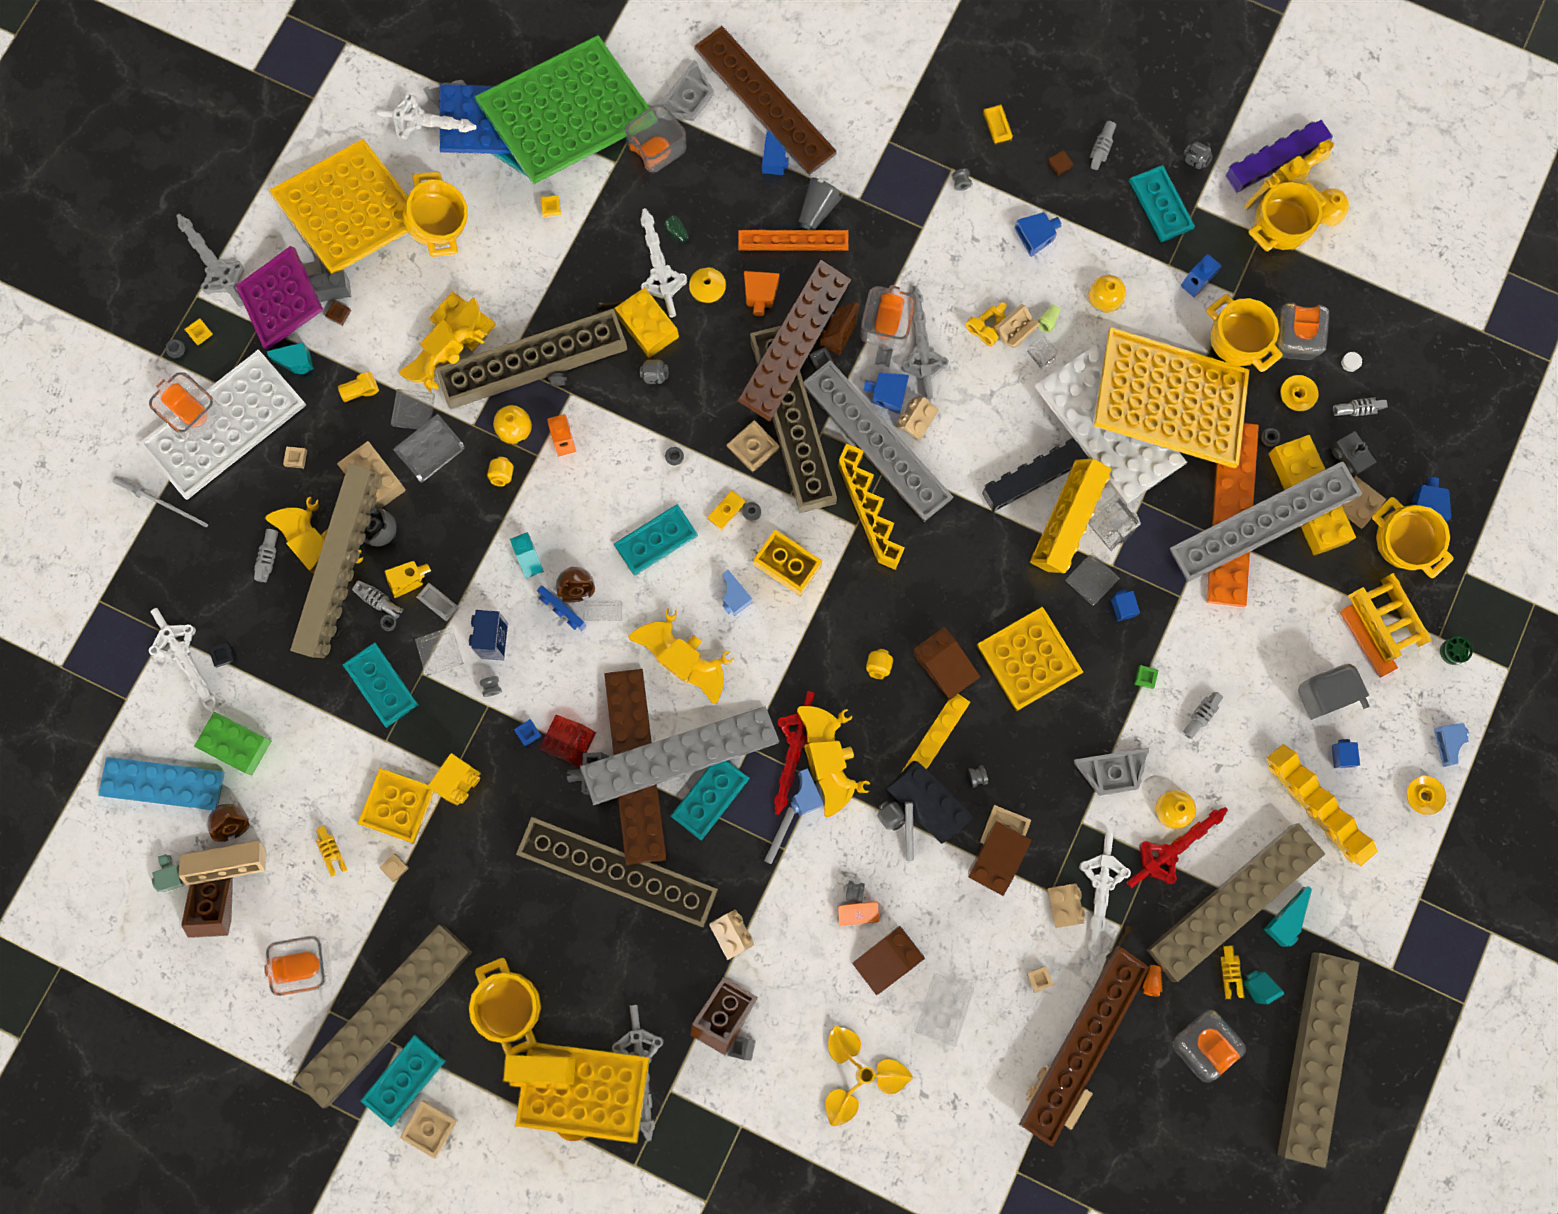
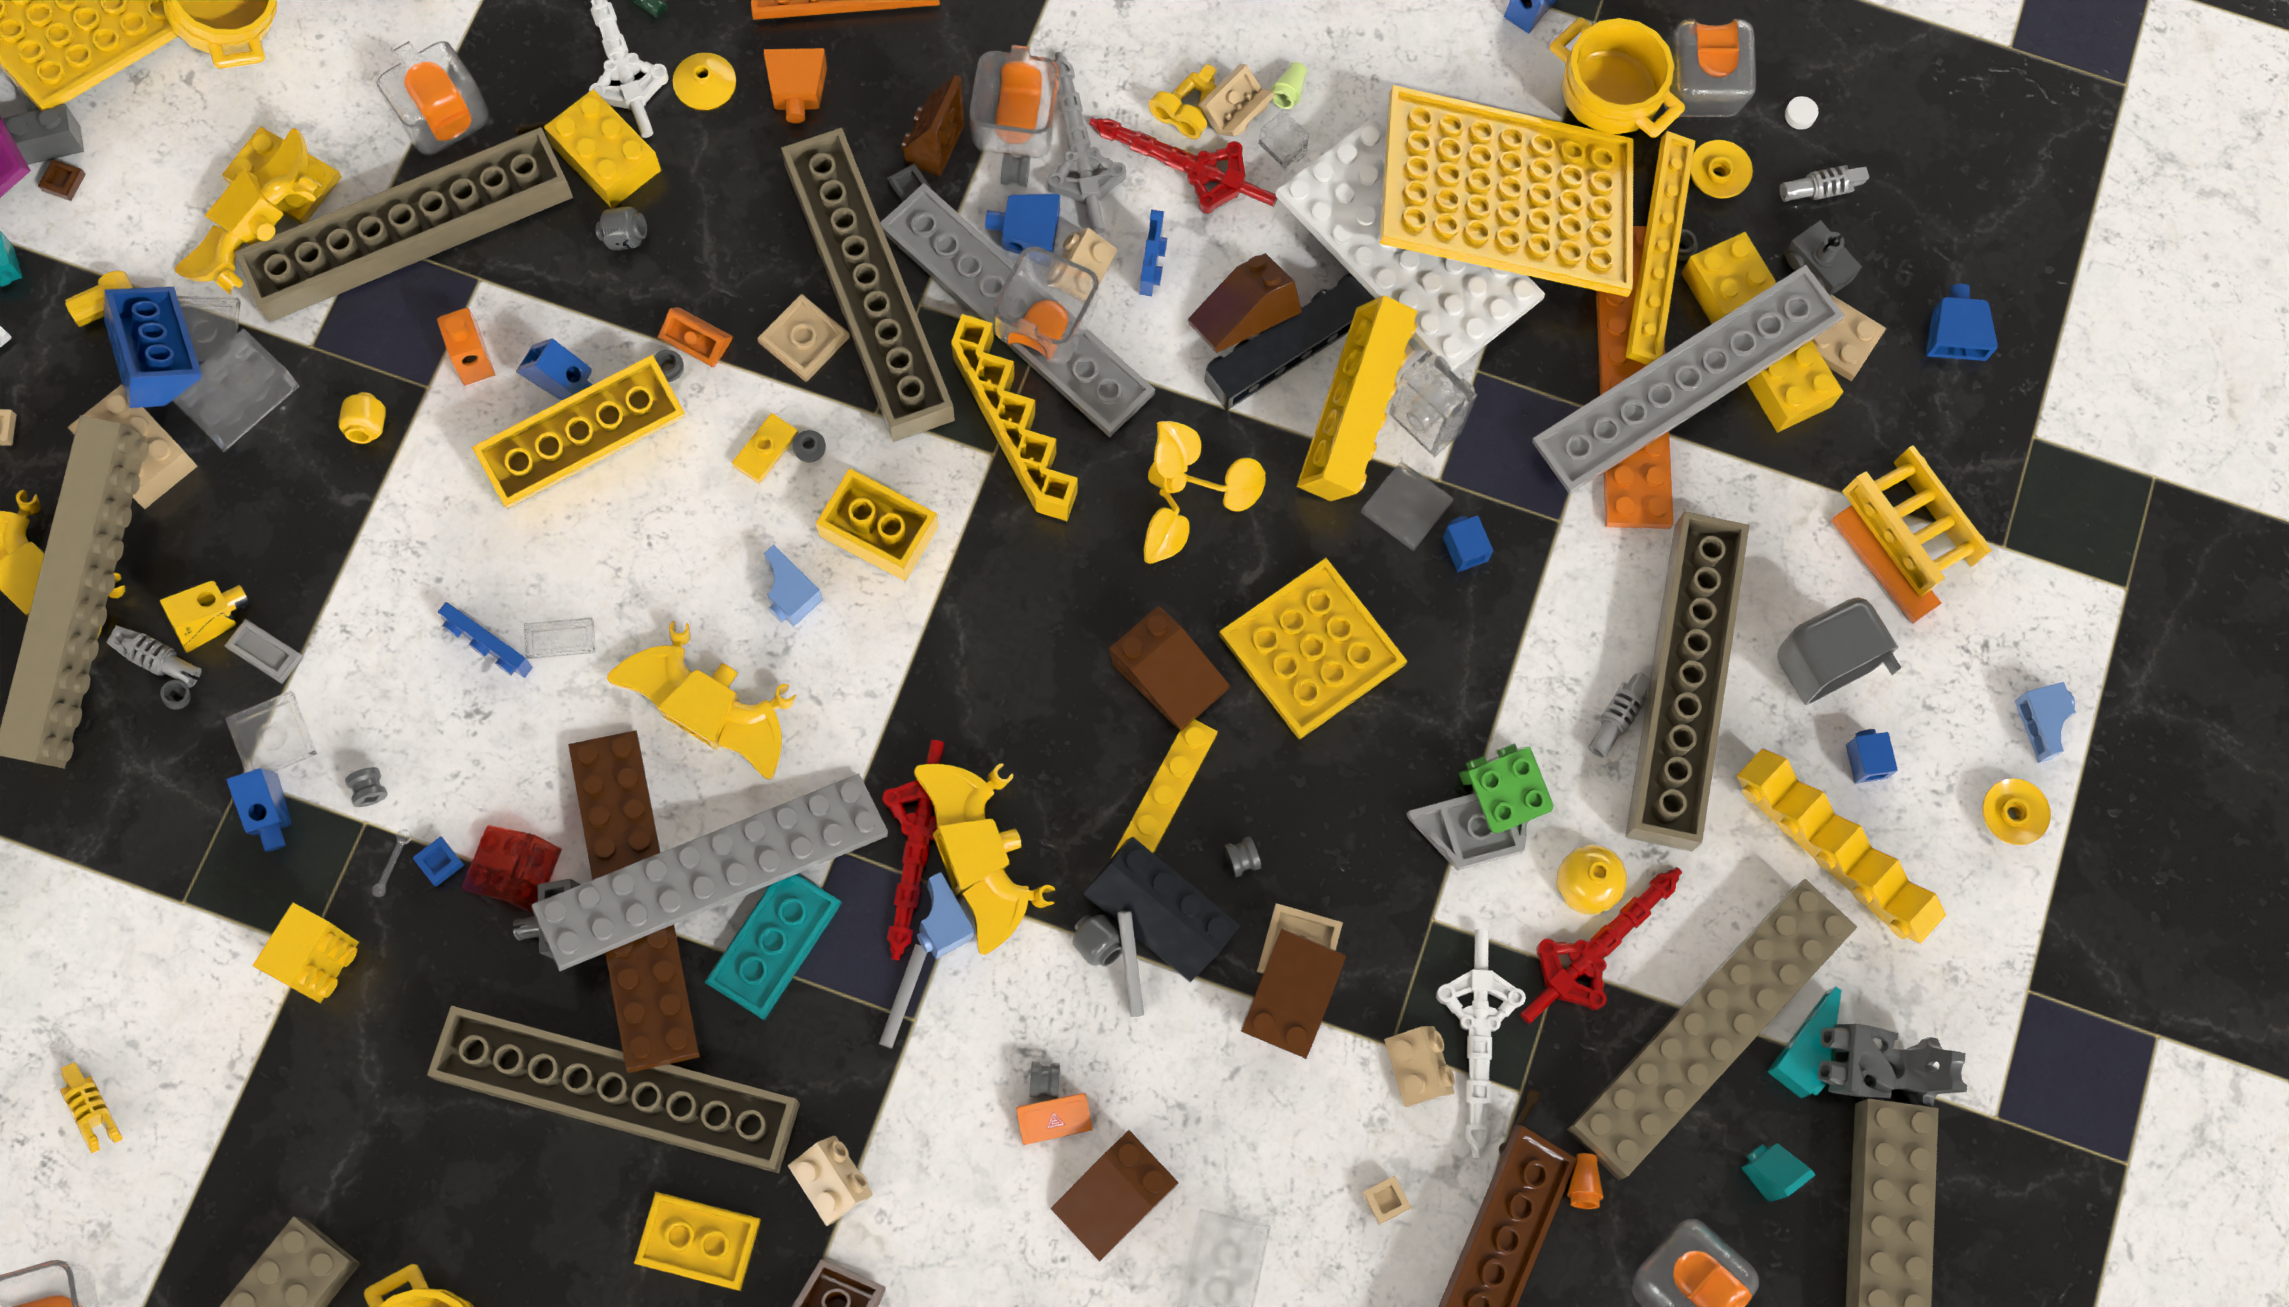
camera: 10 degrees left, 5 degrees down
teal tile [343,643,419,728] -> none
yellow plate [357,768,434,844] -> none
dark grey cylinder [364,507,397,547] -> none
tan plate [379,854,409,882] -> none
dark blue brick [469,610,508,661] -> none
yellow cylinder [493,405,532,444] -> none
teal slope [510,532,544,579] -> none
dark grey plate [548,373,567,386] -> none
reddish brown cylinder [556,567,595,603] -> none
teal tile [614,504,698,576] -> none
reddish brown plate [737,260,851,421] -> none
yellow head [866,649,893,679] -> none
yellow cylinder [1088,274,1127,313] -> none
bright green tile [1134,665,1159,689] -> none
yellow hinge [1221,946,1244,999] -> none
yellow piece [1372,497,1453,578] -> none
dark green wheel [1440,636,1473,665] -> none
none -> blue slope [104,286,202,408]
none -> blue torso [226,768,291,852]
none -> clear hinge [372,829,412,897]
none -> clear piece [376,41,489,156]
none -> yellow brick [472,354,685,509]
none -> blue torso [516,338,593,400]
none -> yellow tile [634,1192,761,1291]
none -> orange slope [657,307,733,367]
none -> clear piece [993,247,1099,365]
none -> red bar [1089,118,1278,214]
none -> blue wing [1139,209,1168,296]
none -> yellow plant [1144,421,1266,564]
none -> reddish brown slope [1188,253,1302,353]
none -> bright green bracket [1458,743,1554,833]
none -> dark tan brick [1625,511,1750,852]
none -> yellow plate [1626,131,1695,365]
none -> dark grey hips [1818,1023,1967,1107]

